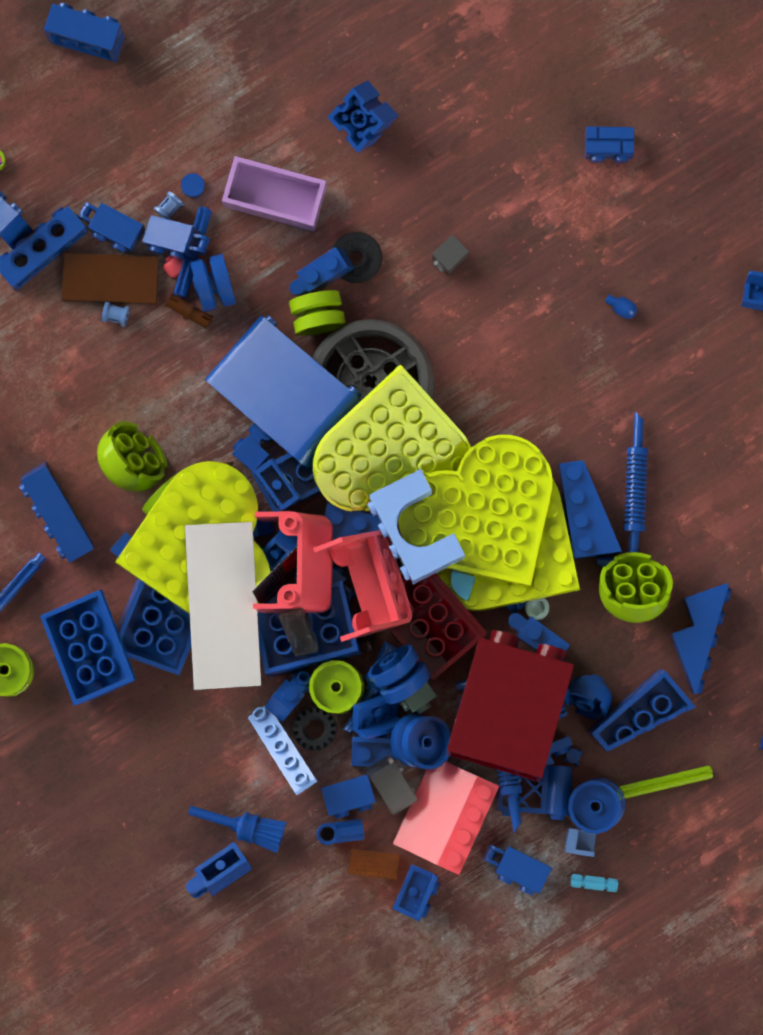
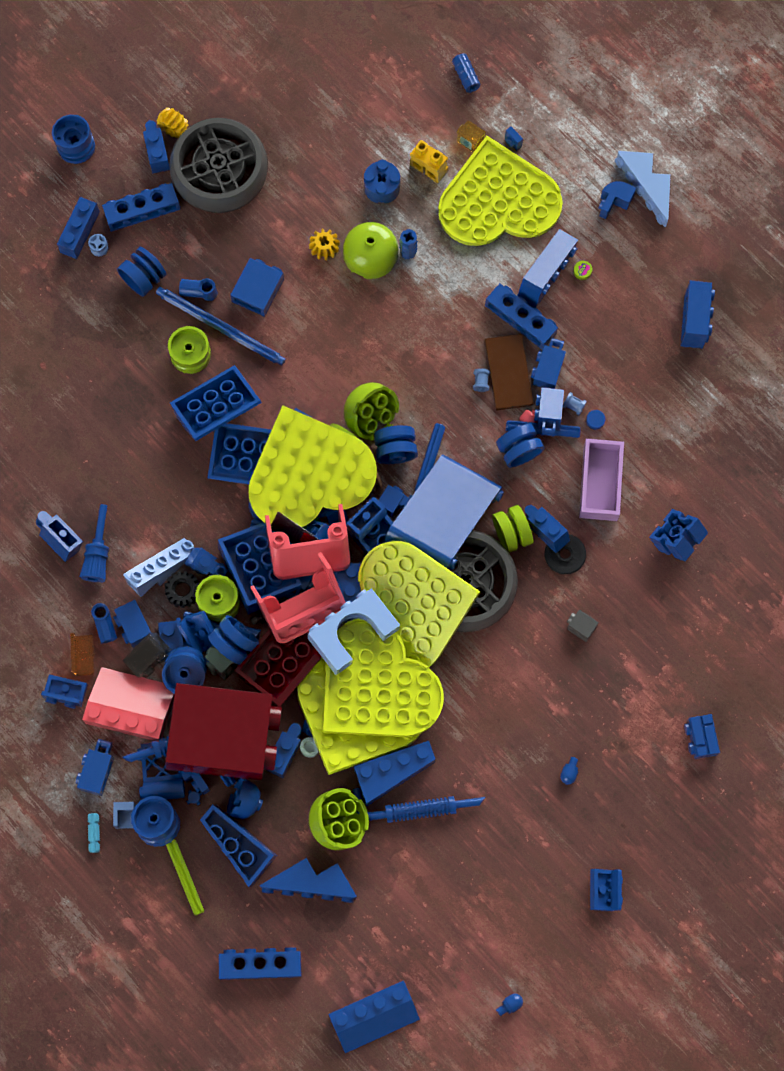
camera: 75 degrees right, 10 degrees down
blue wedge [19,462,94,563] -> none
reddish brown pin [165,293,214,329] -> none
white sticker [185,522,261,690] -> none
clear smoke tile [279,608,319,657] -> none
medium azure tile [451,570,476,601] -> none
none -> blue wheel [374,425,418,464]
none -> blue axle [414,423,445,491]

